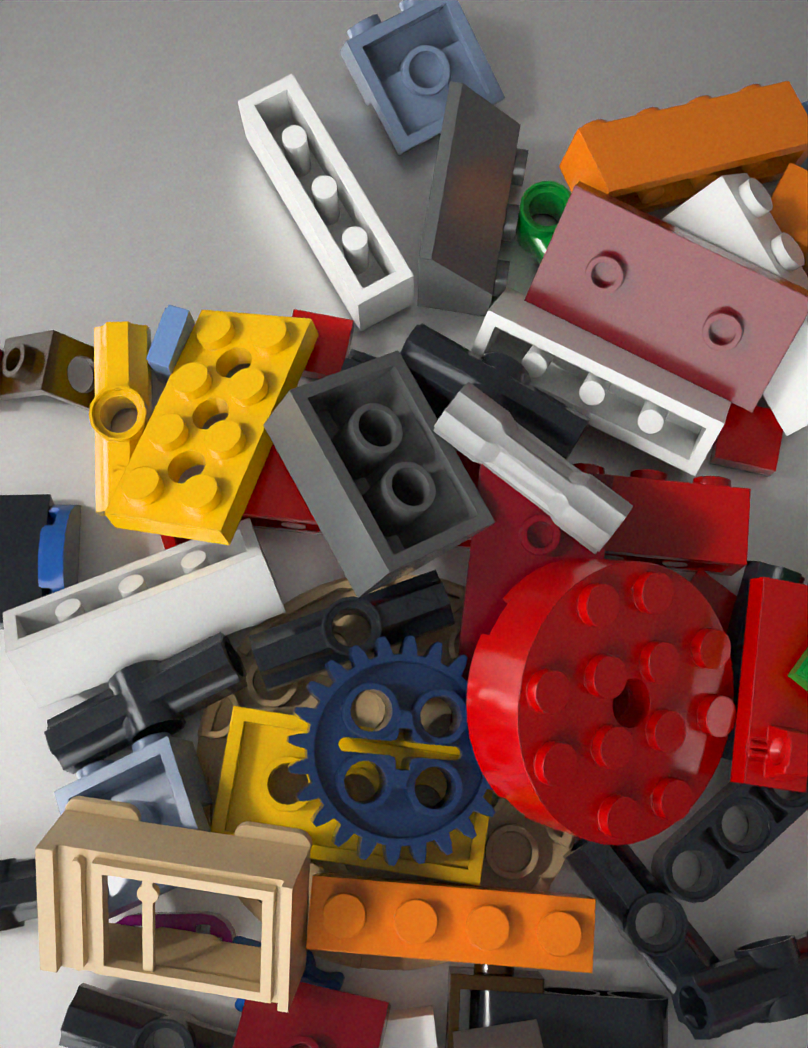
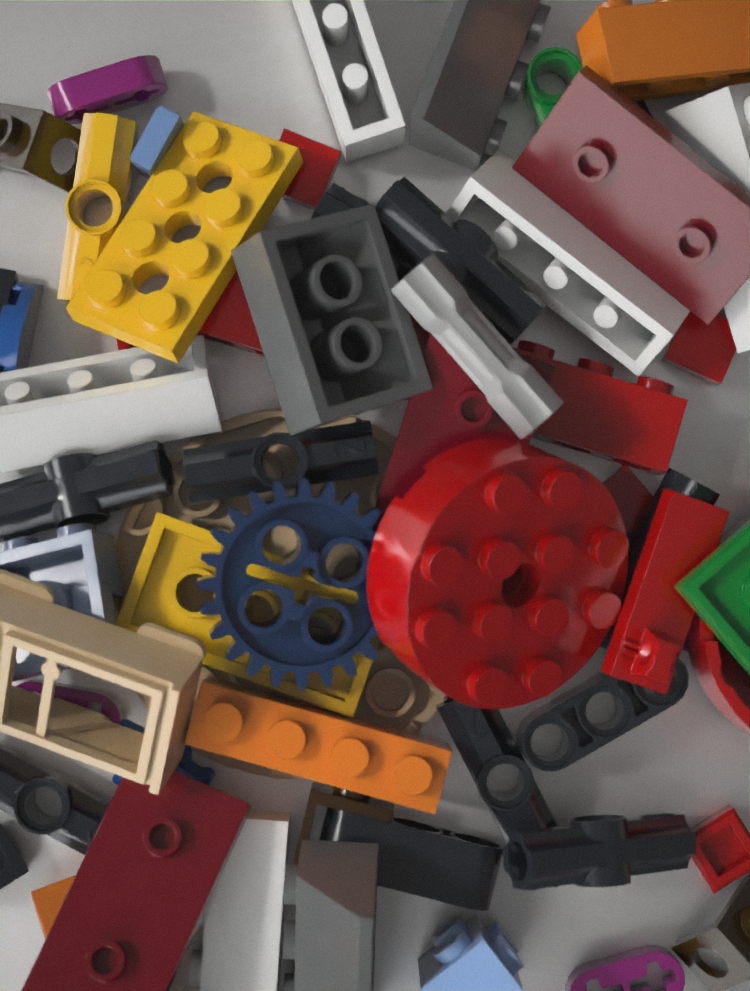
camera: 10 degrees right, 10 degrees up
none -> magenta beam [47,55,168,125]

